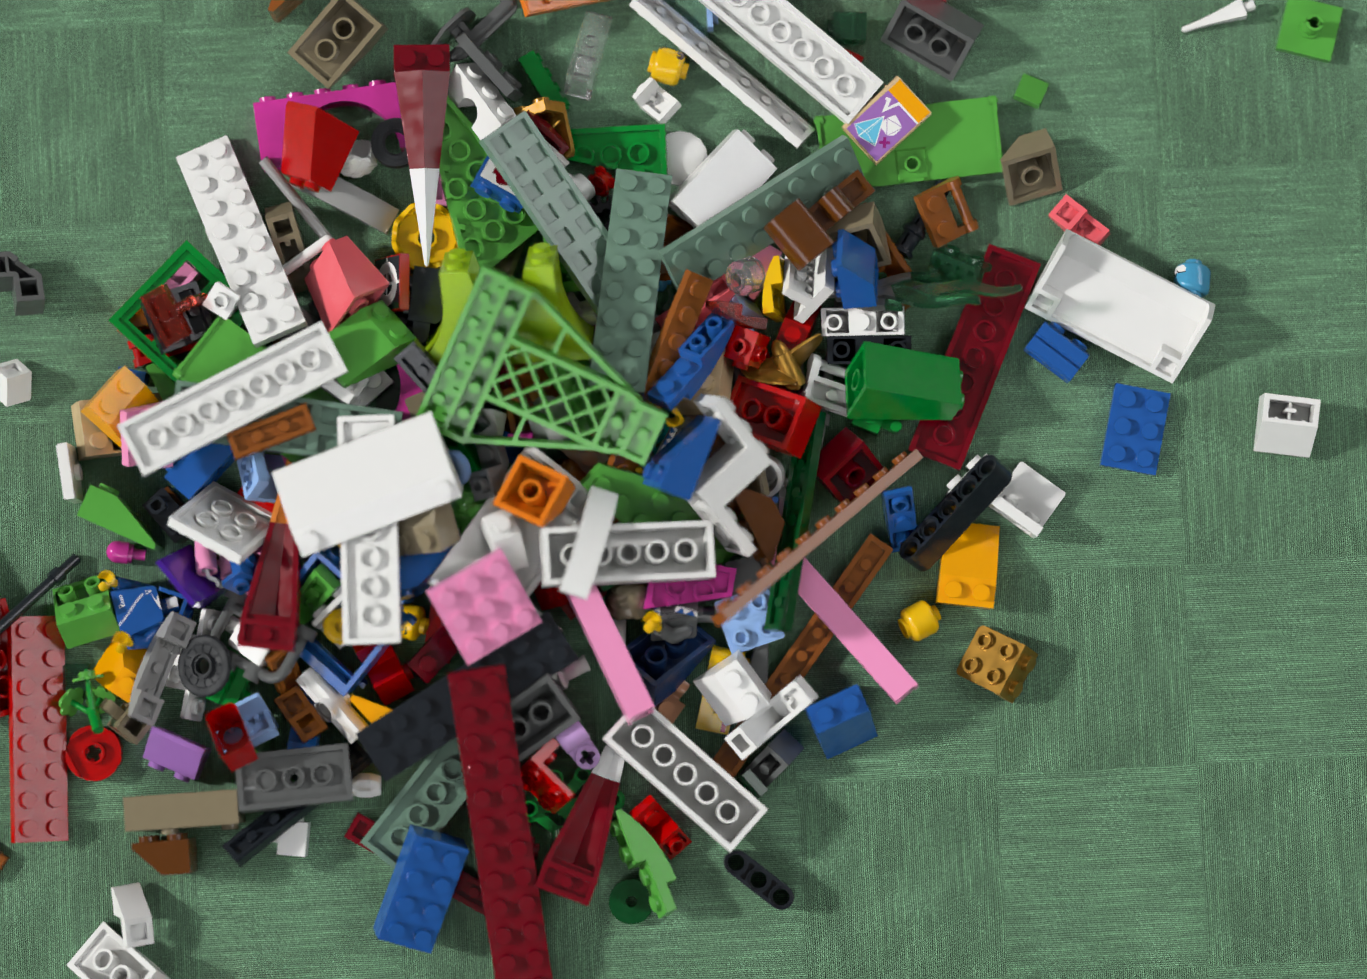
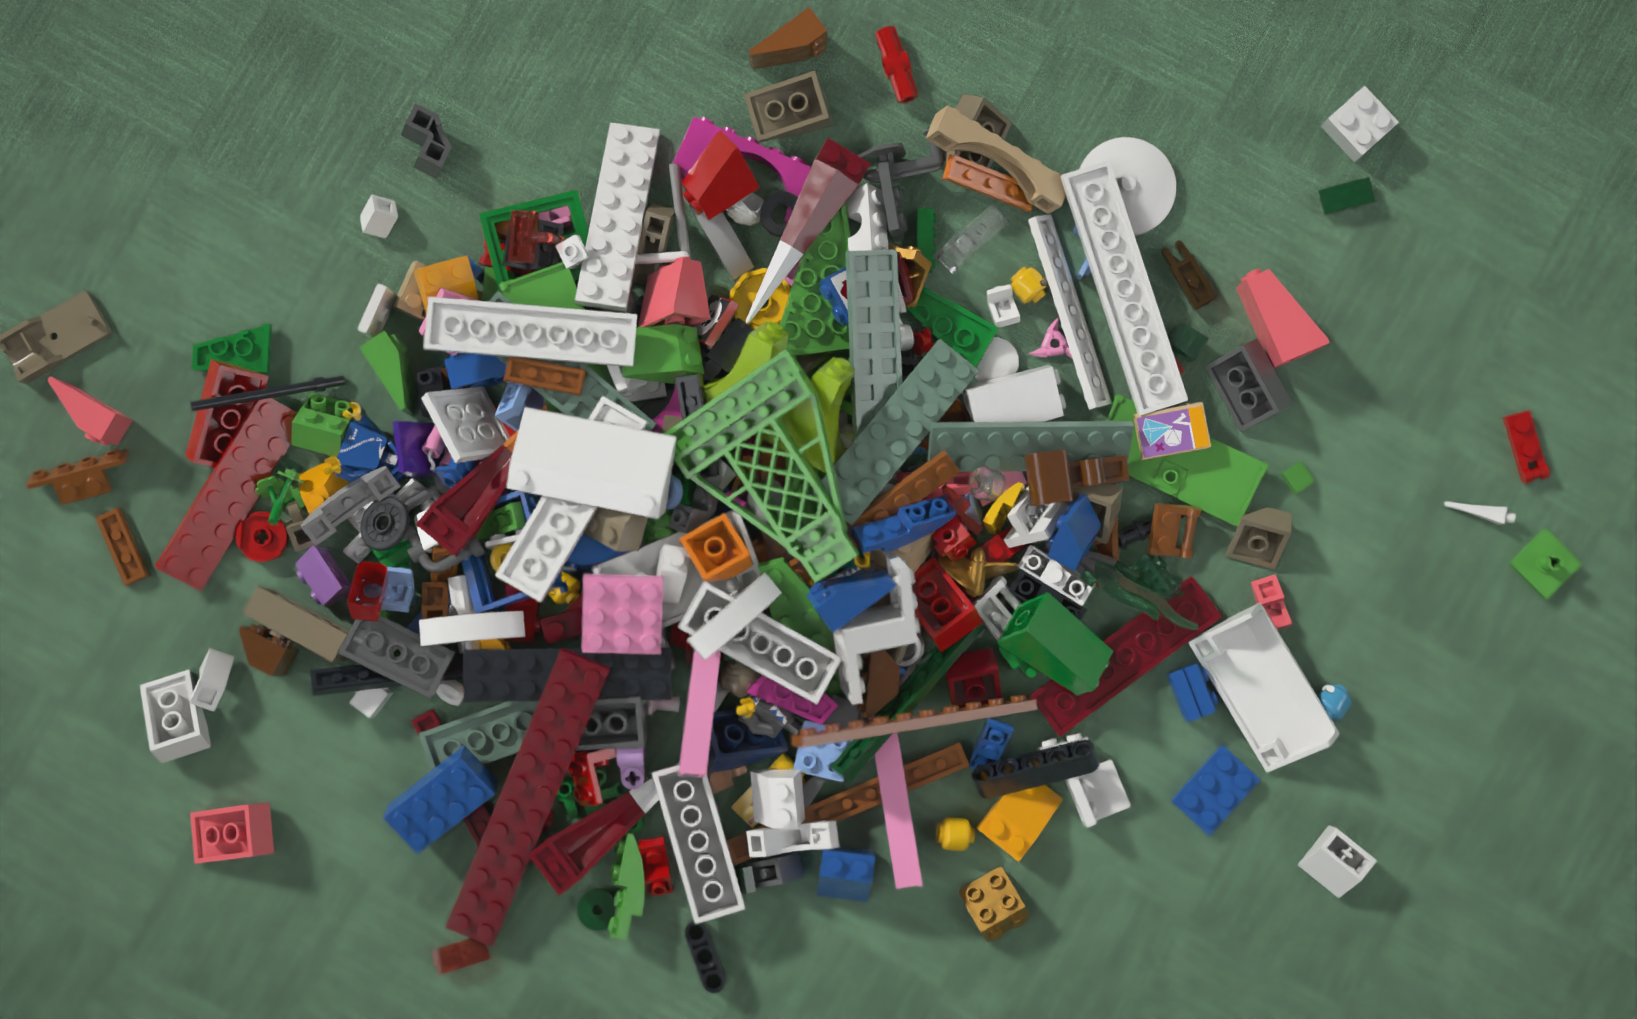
camera: 35 degrees right, 0 degrees up
dark pink cylinder [106,541,146,564] -> none
none -> white slope [419,611,525,646]
none -> bright pink piece [1027,317,1073,359]

